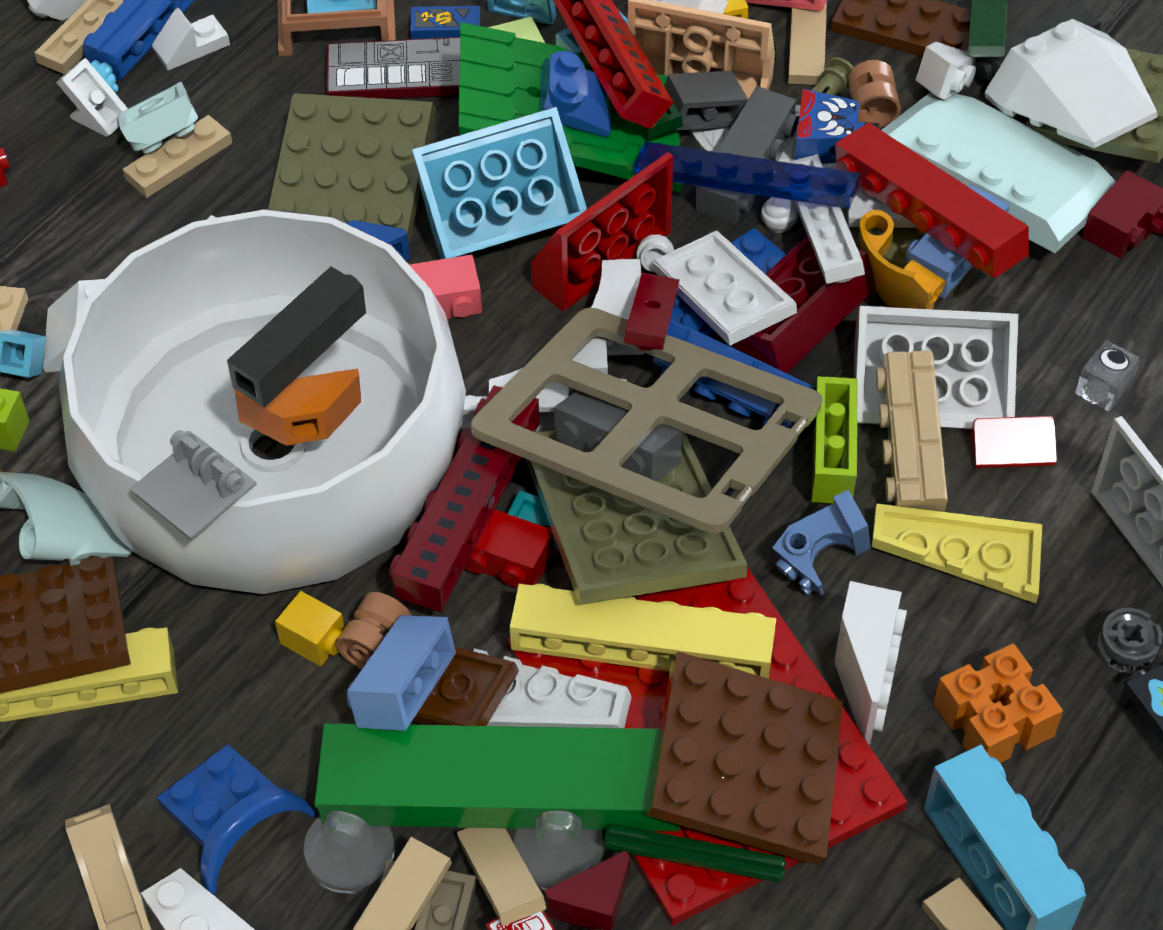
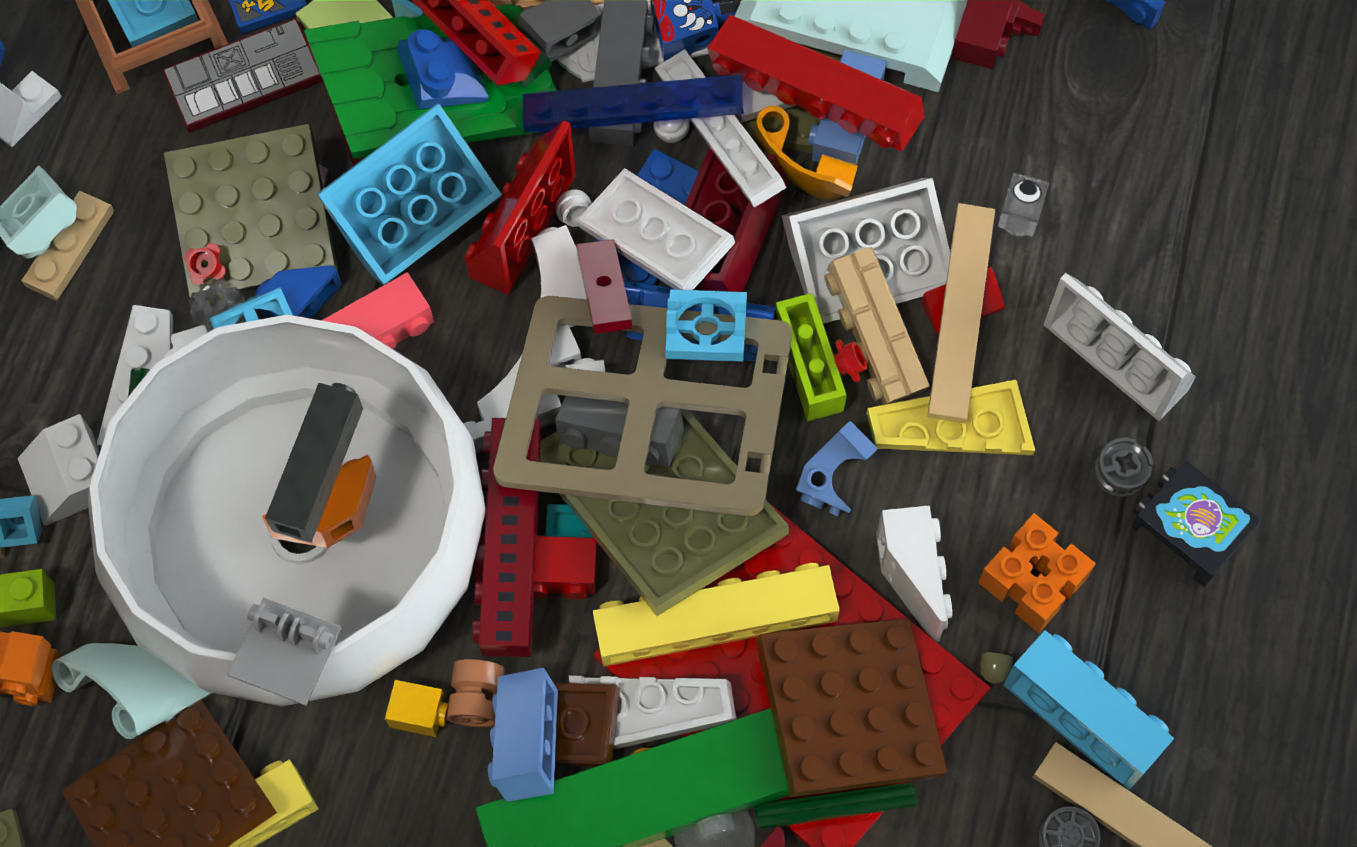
camera: 20 degrees left, 15 degrees up
none -> plate [184,243,226,285]
none -> medium azure piece [665,289,747,362]
none -> red plate [834,339,867,382]
none -> tan tile [927,203,995,423]
none -> olive hinge [980,652,1013,683]

